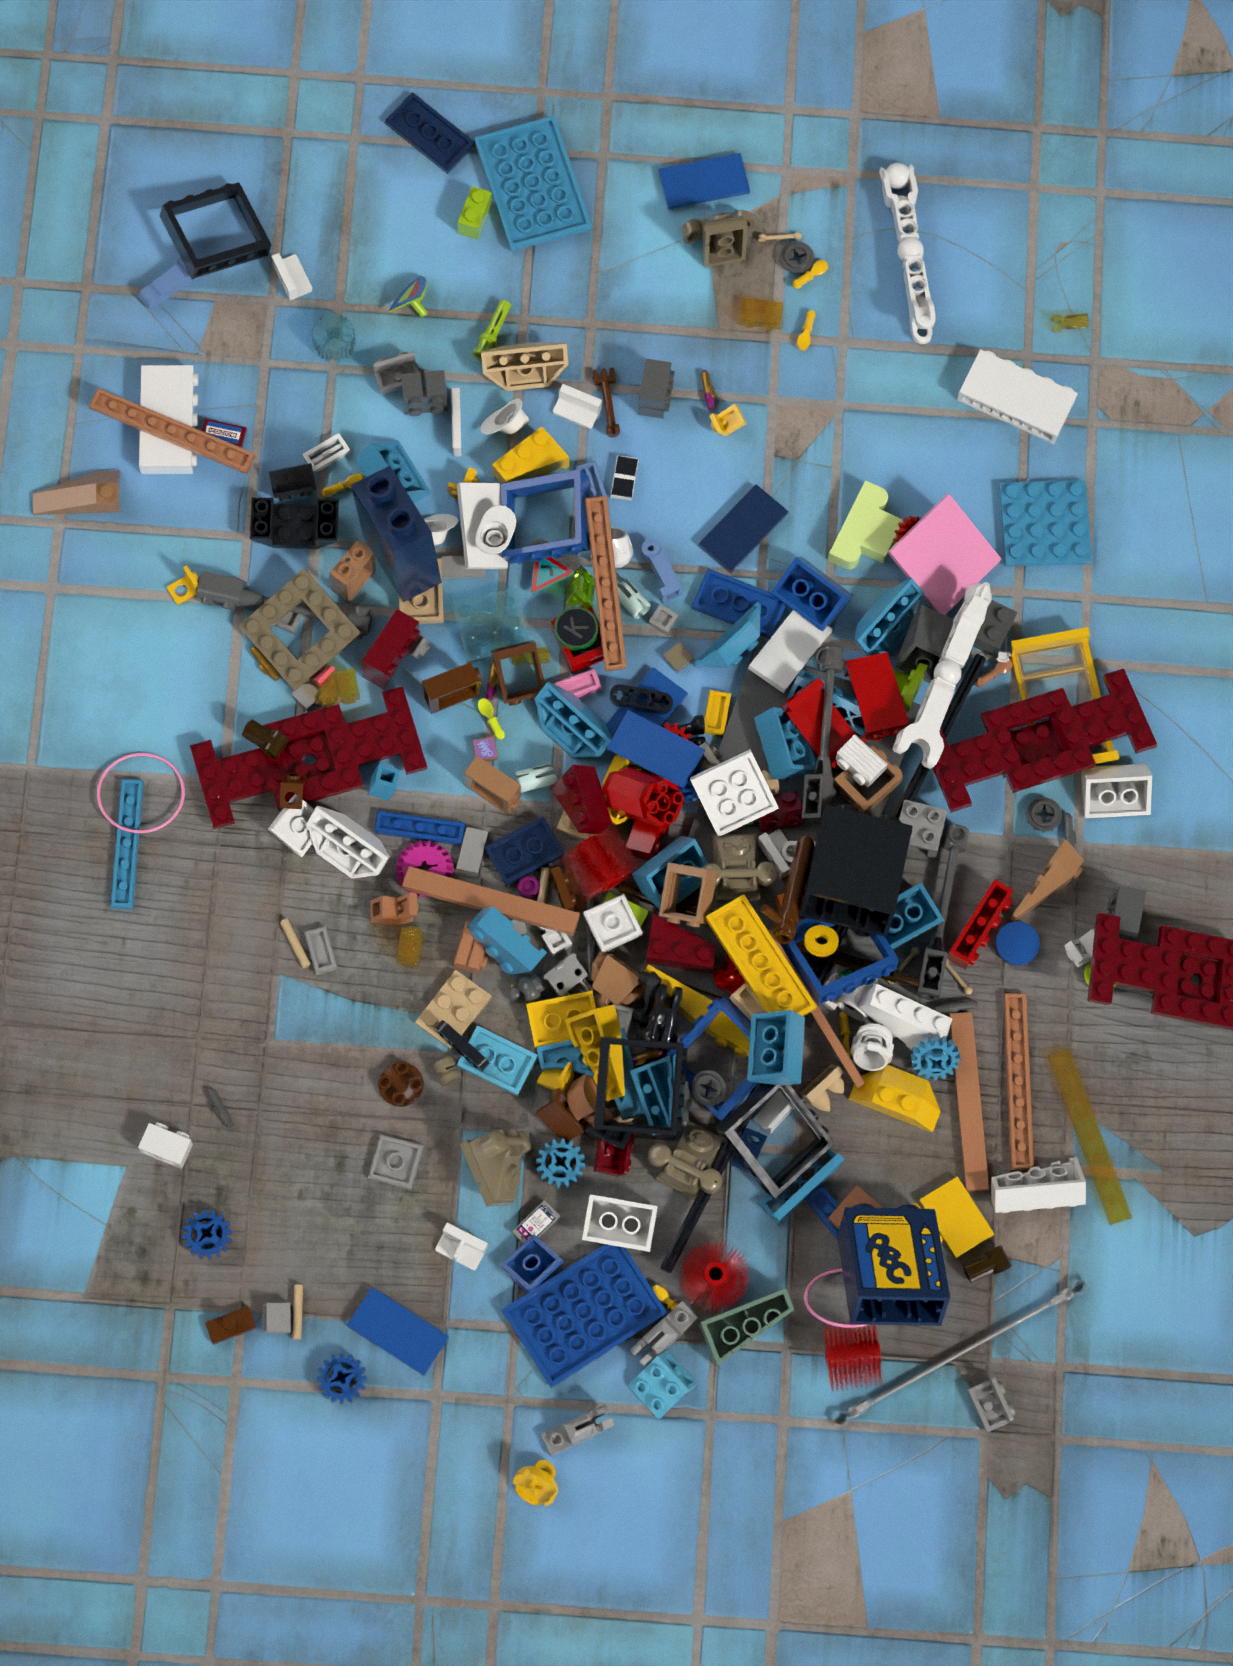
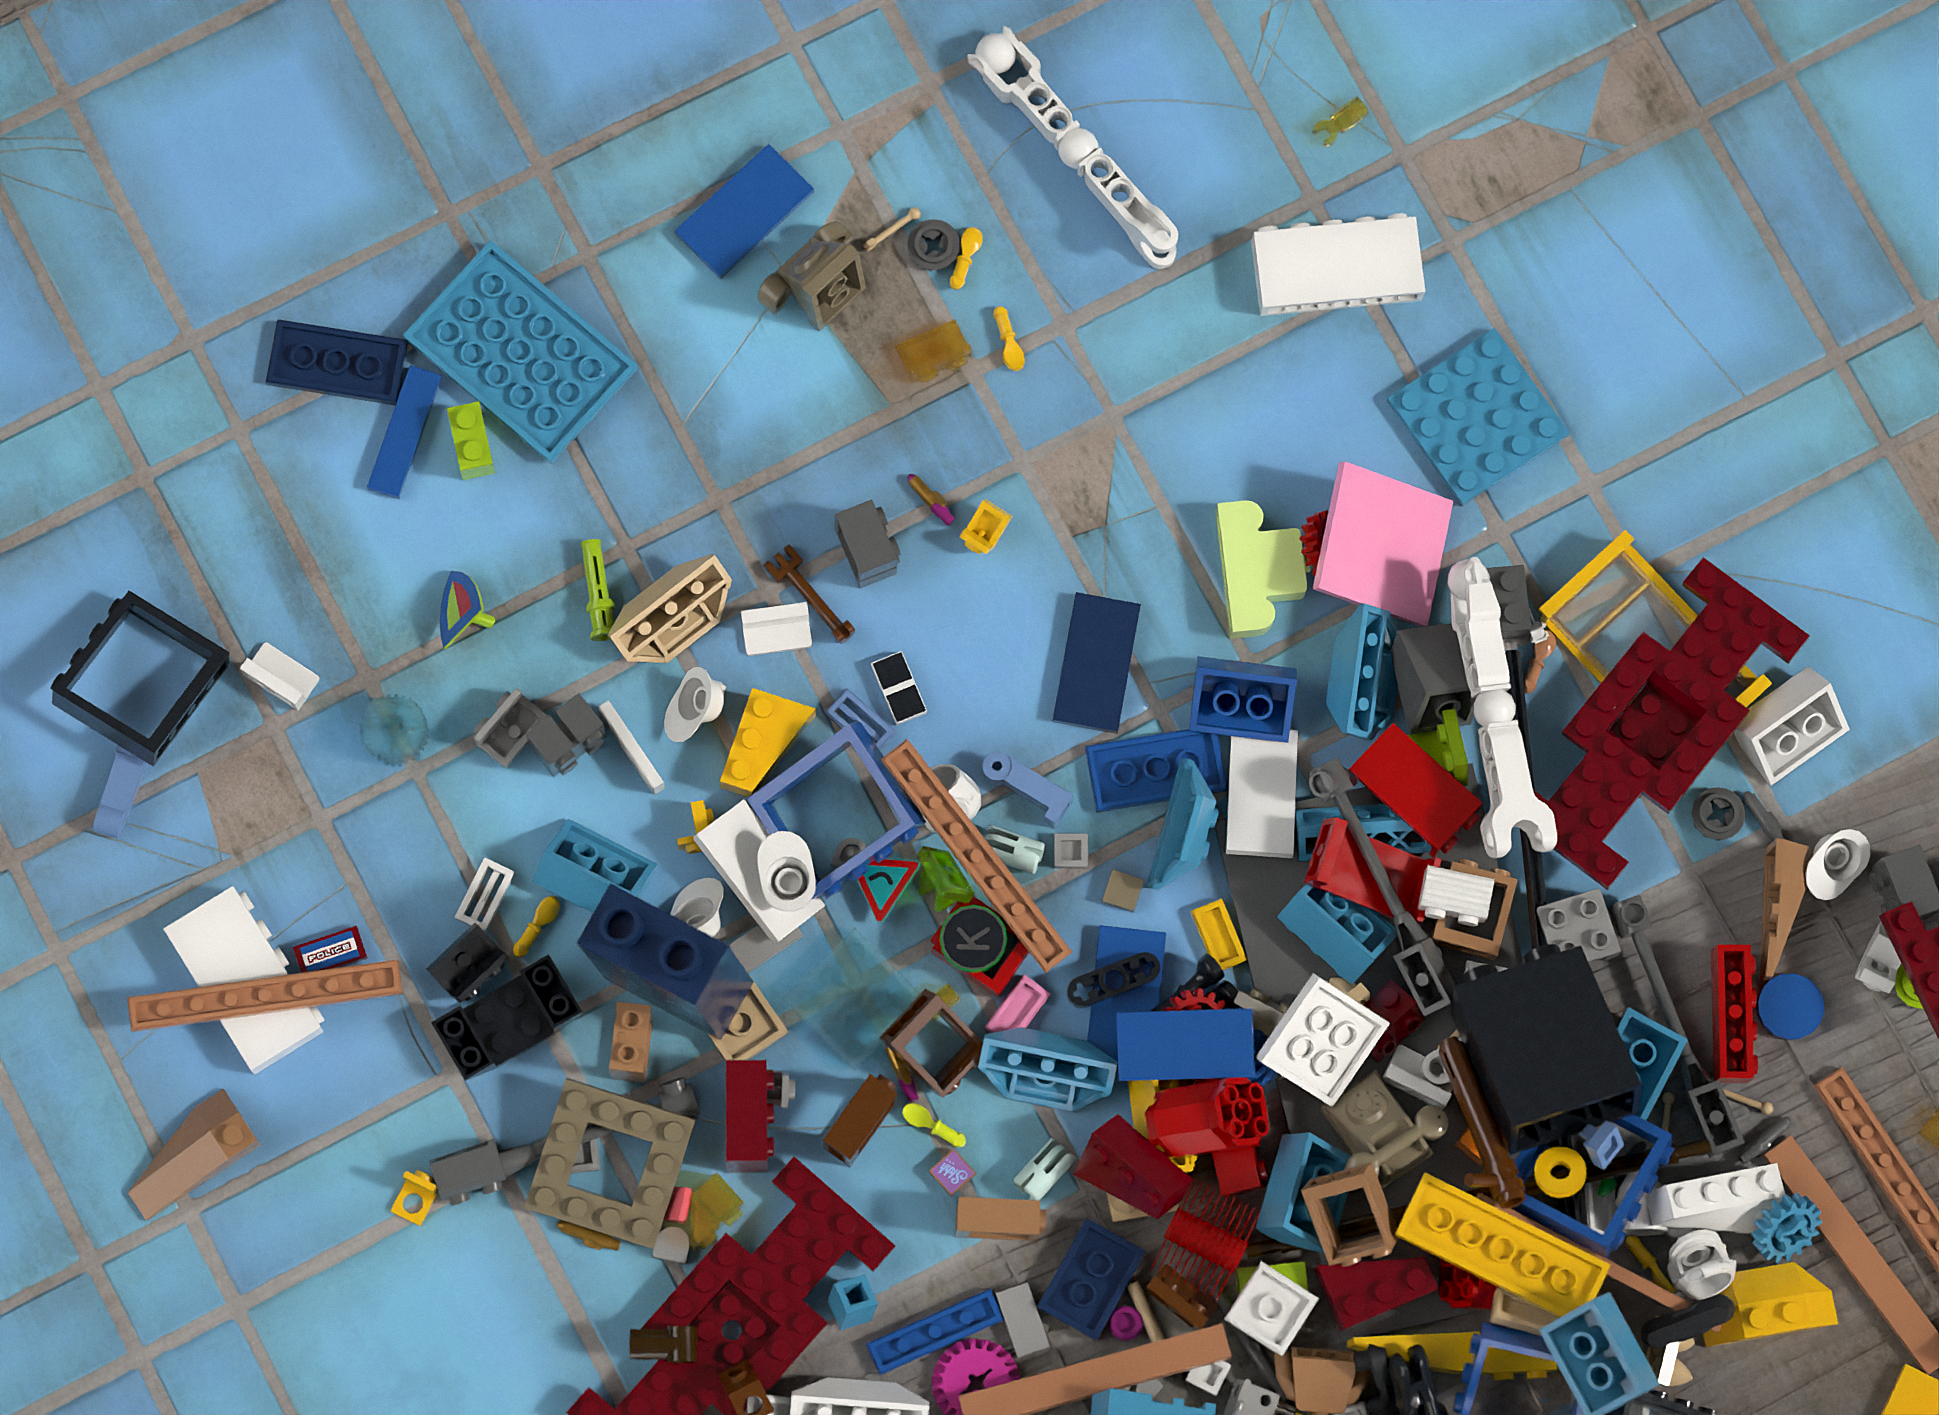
camera: 35 degrees left, 5 degrees up
none -> blue tile [367,365,442,499]
none -> medium blue tile [1580,1121,1624,1170]
none -> black piece [1640,1294,1735,1348]
none -> white piece [1805,829,1870,900]

